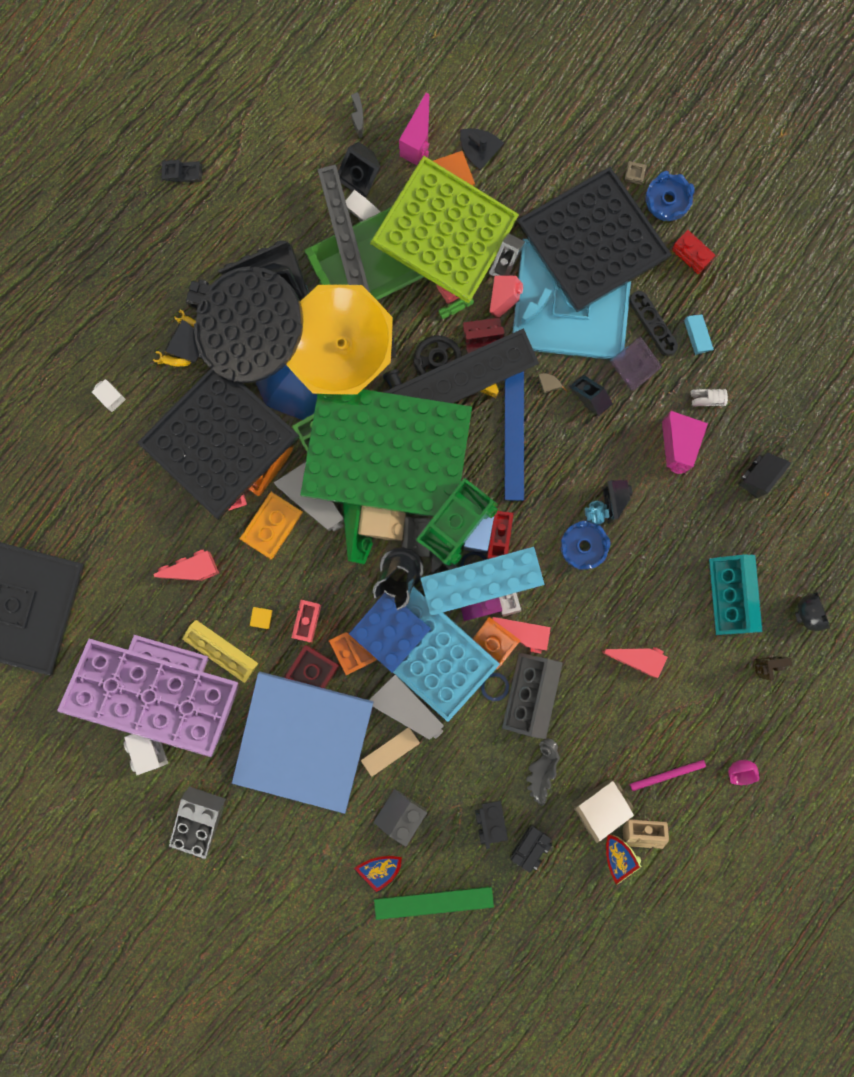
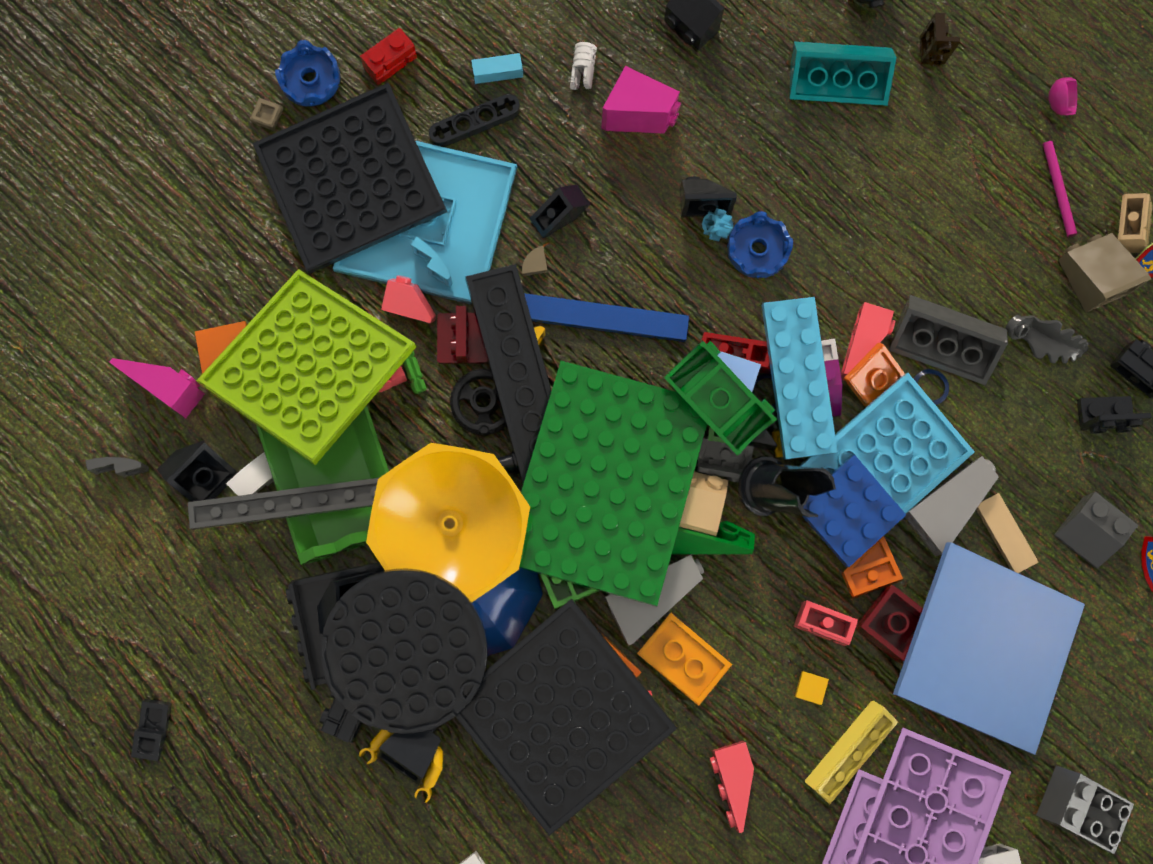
camera: 85 degrees left, 5 degrees down
black shield [460,128,504,170] -> none
dark grey slope [489,233,525,276] -> none
coral slope [602,647,668,678] -> none
clear purple plate [610,337,662,391] -> none

